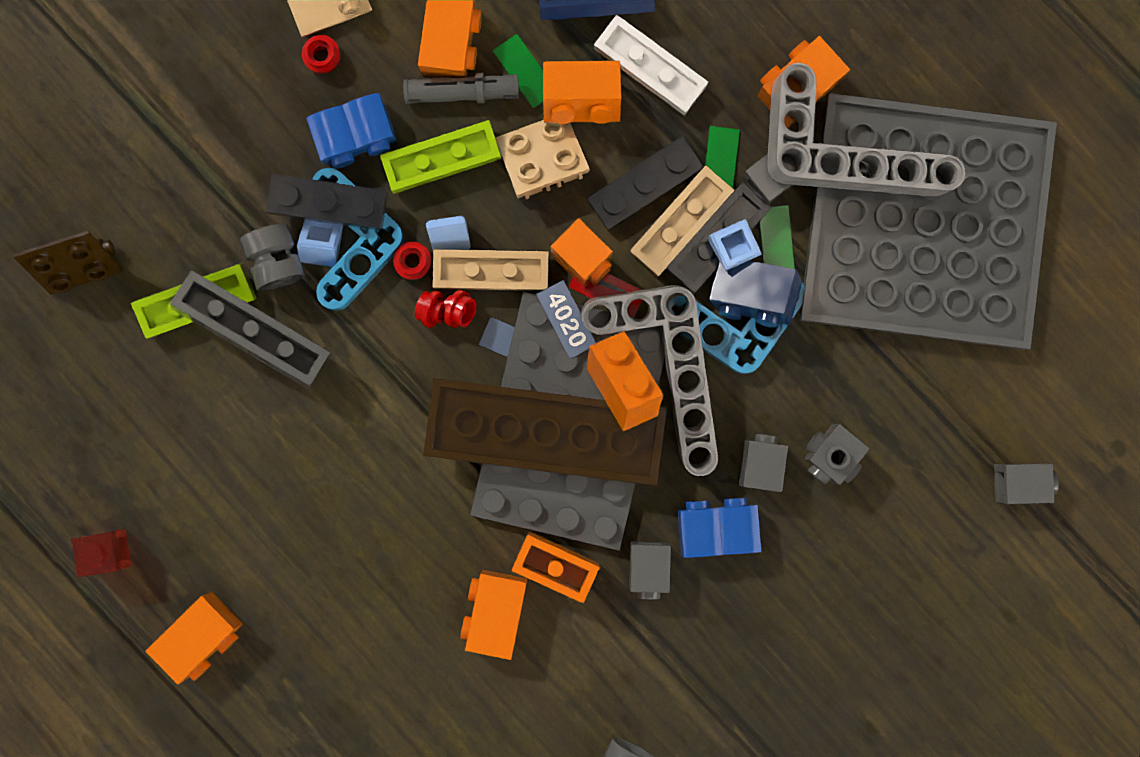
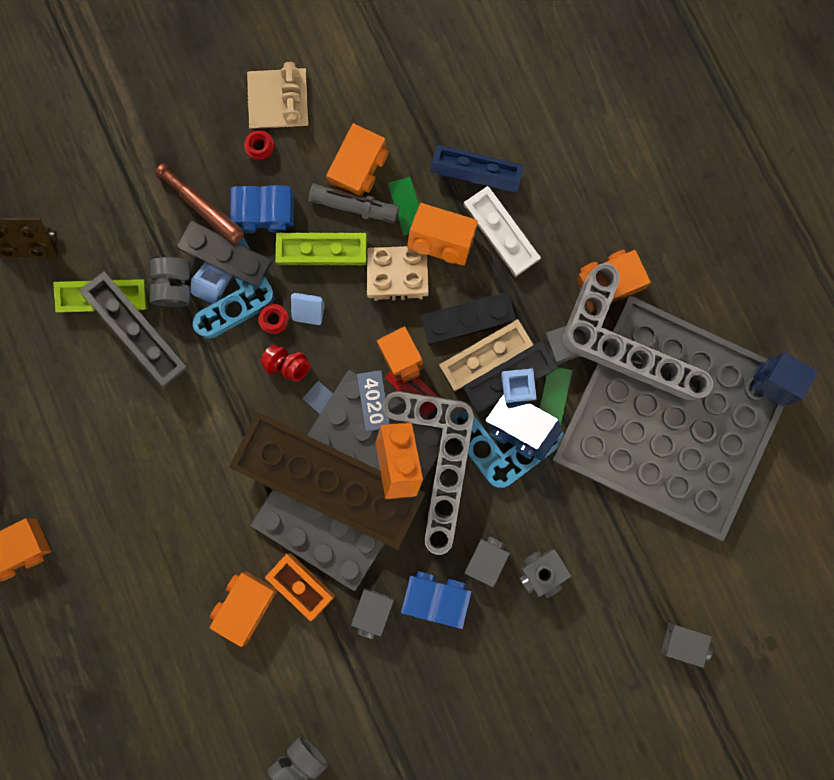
camera: 25 degrees right, 5 degrees down
tan plate [433,249,549,291] -> none
green sticker [705,126,740,195] -> none
none -> copper piece [155,163,244,244]
none -> dark blue brick [751,352,818,407]

